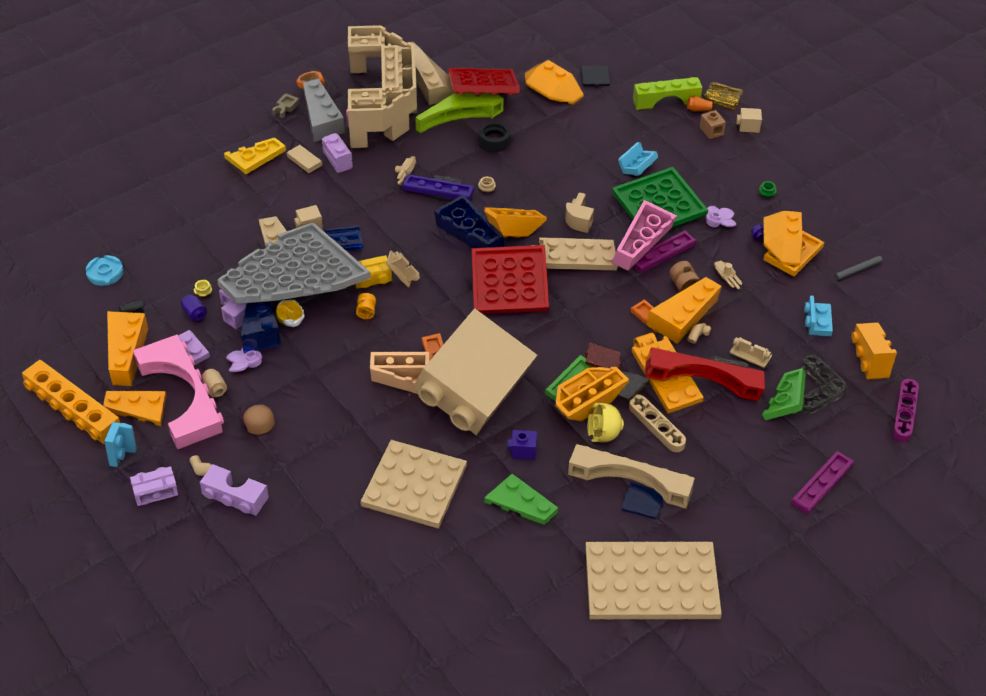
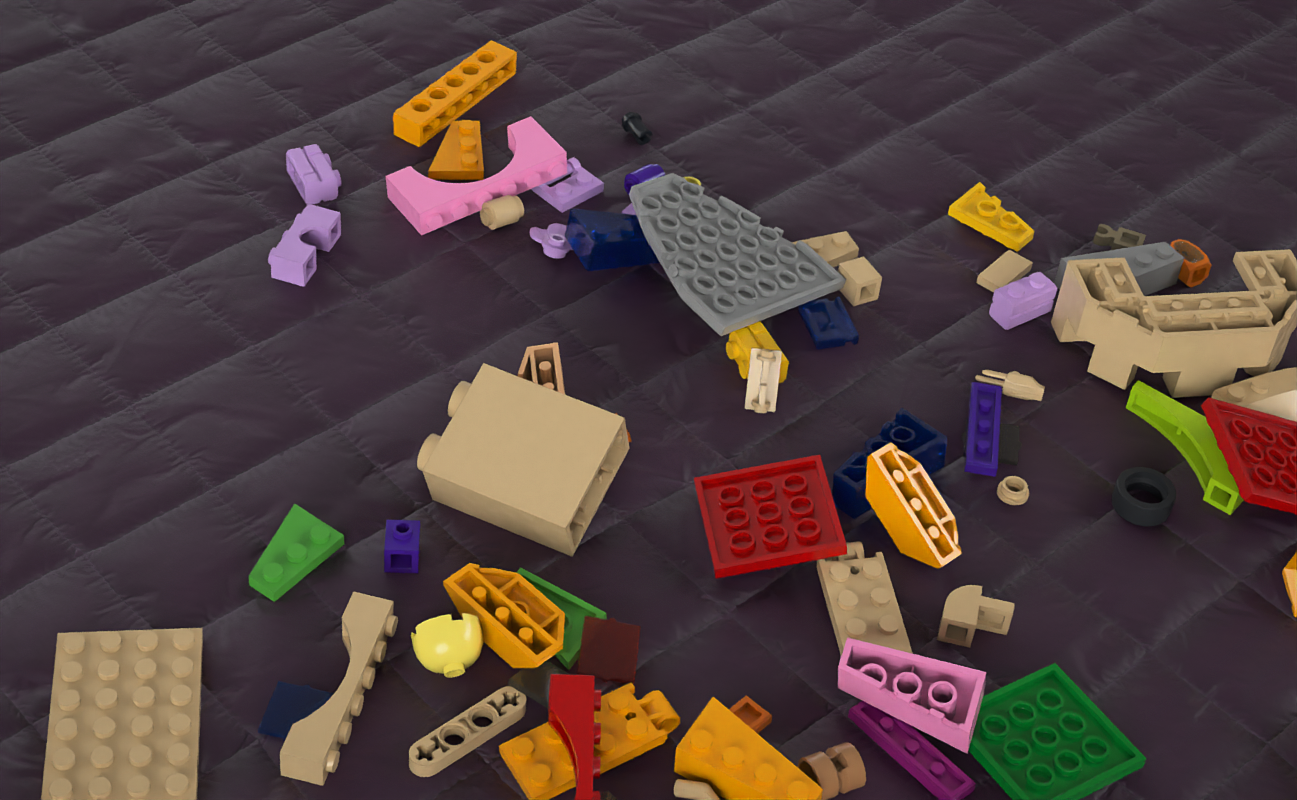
camera: 80 degrees right, 5 degrees down
medium azure tile [86,255,123,286] -> none
medium azure bracket [105,422,137,467] -> none
light orange wedge [107,311,148,386] -> none
tan arm [189,455,213,476] -> none
medium nougat hair [243,404,275,435] -> none
yellow hair [275,299,304,327] -> none
light orange wheel [356,293,376,319] -> none
tan plate [361,440,467,529] -> none
medium azure bracket [618,142,658,176] -> none

